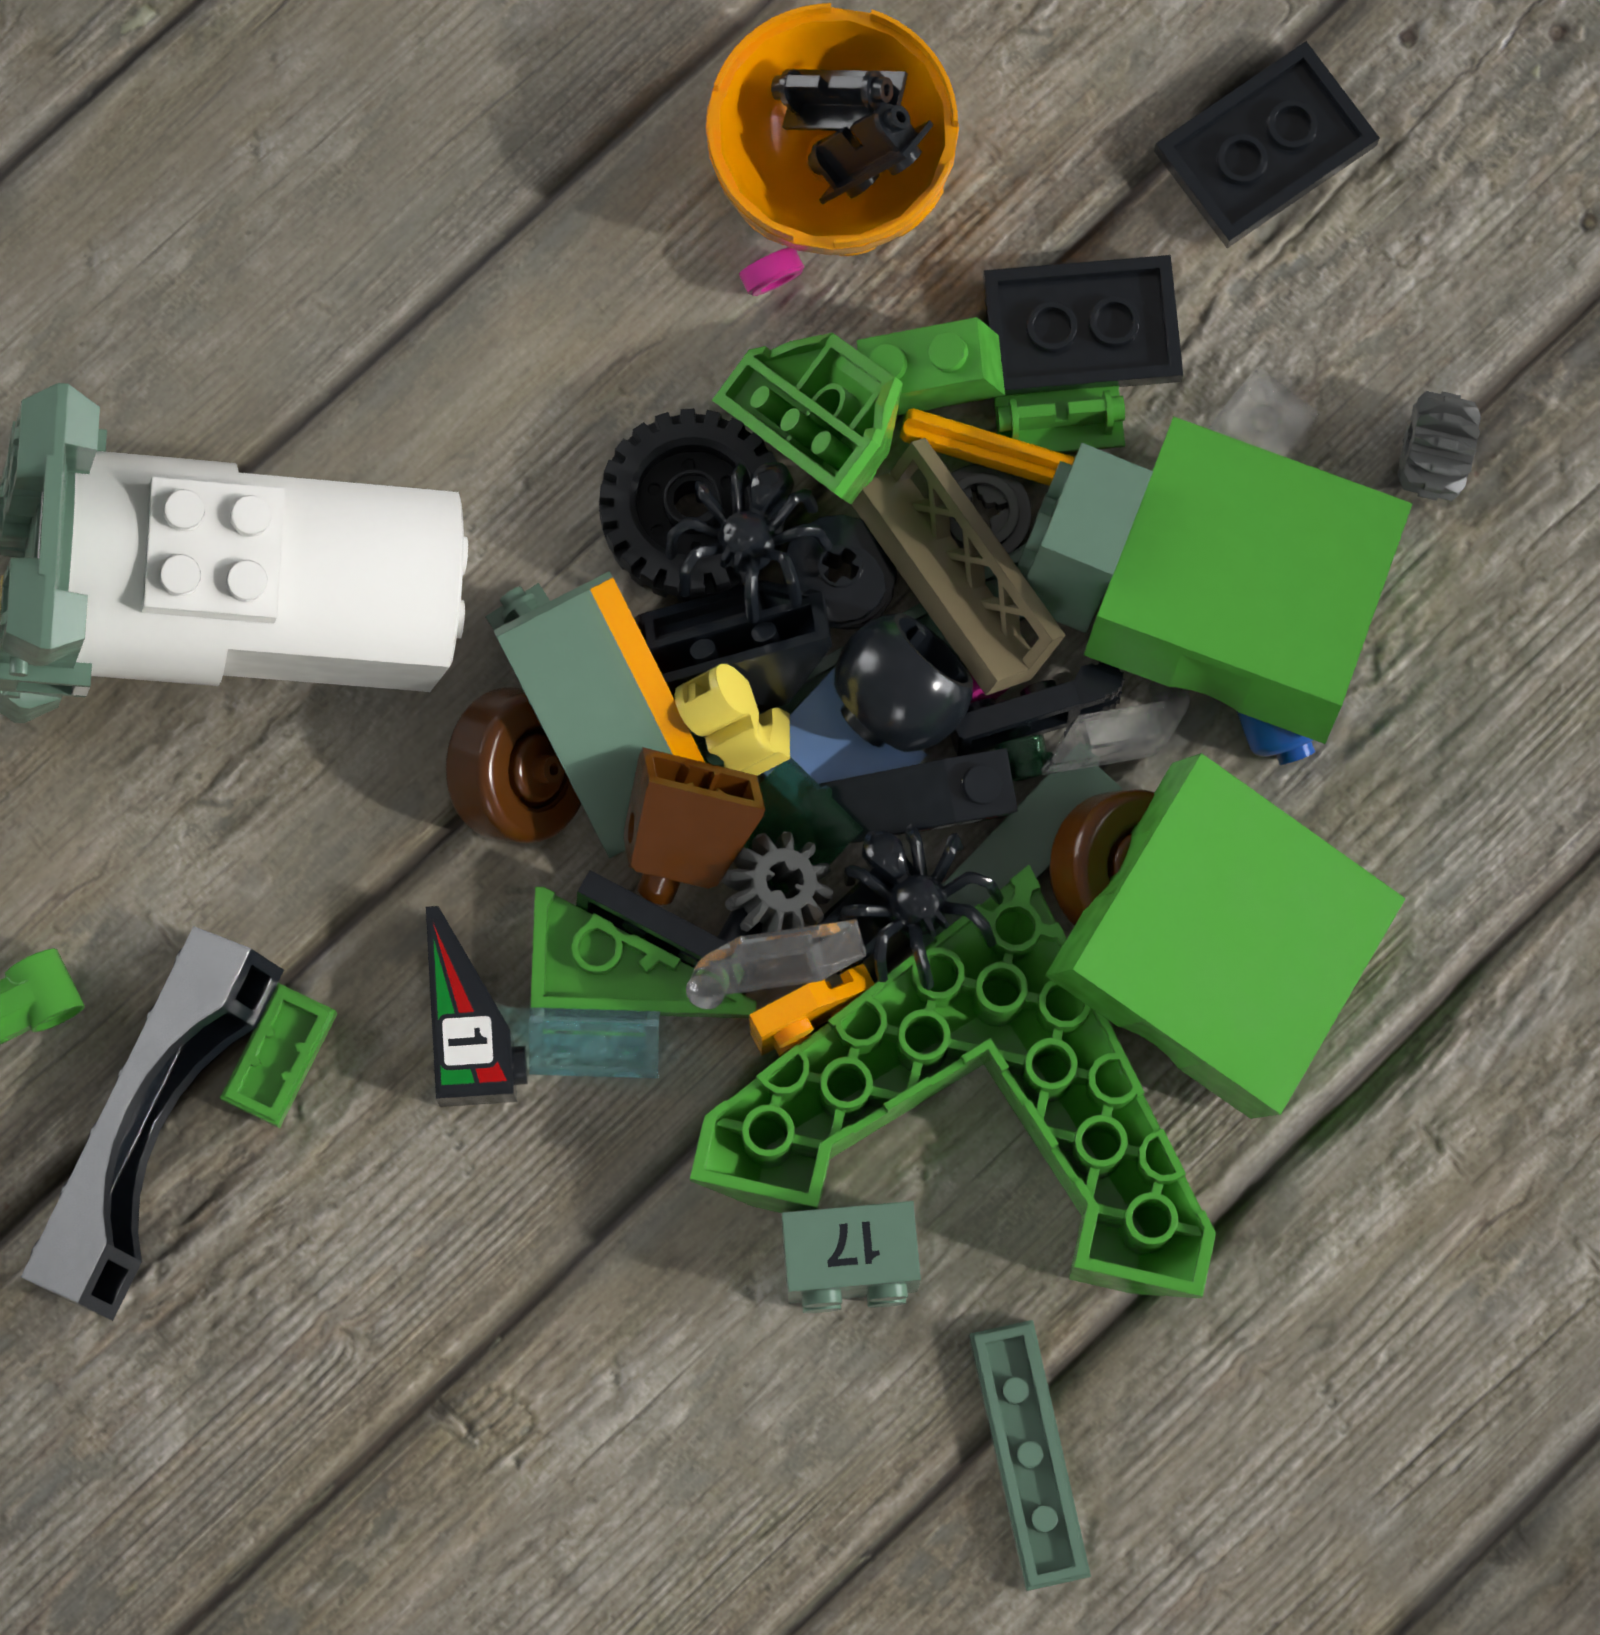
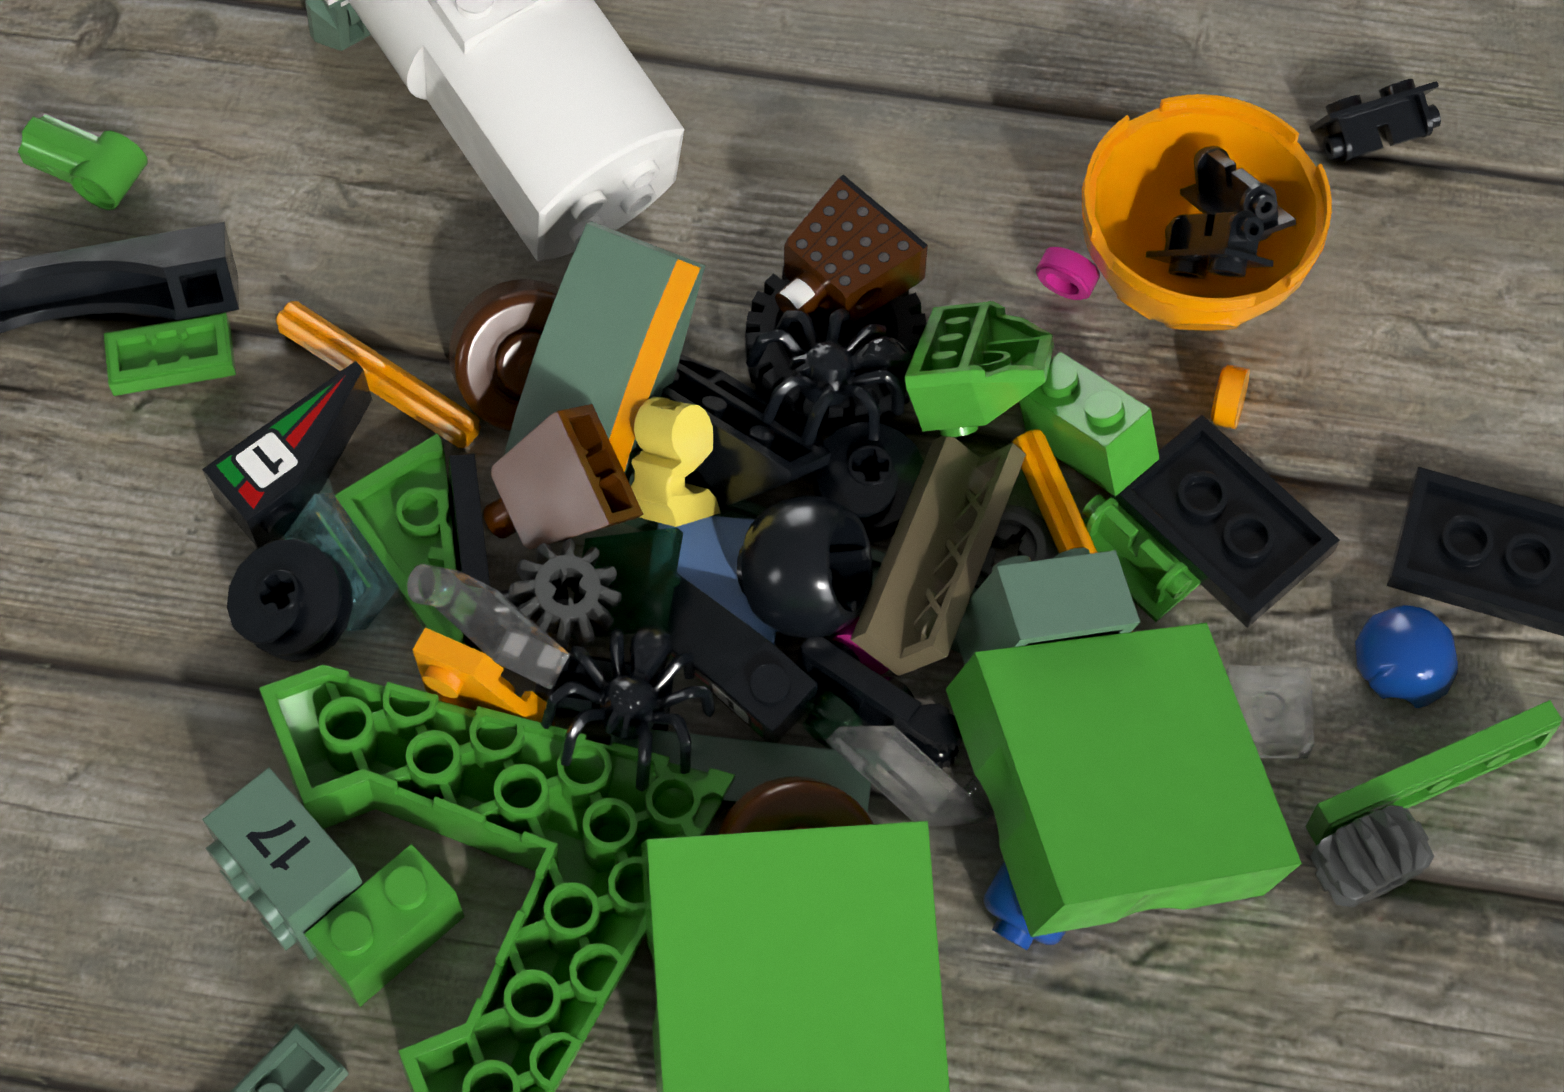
camera: 55 degrees right, 15 degrees down
none -> black piece [227,539,353,662]
none -> light orange axle [275,301,481,448]
none -> bright green brick [304,844,465,1007]
none -> reddish brown torso [775,175,928,325]
none -> light orange tile [1211,364,1250,429]
none -> bright green tile [1305,700,1563,846]
none -> blue hair [1355,605,1458,708]

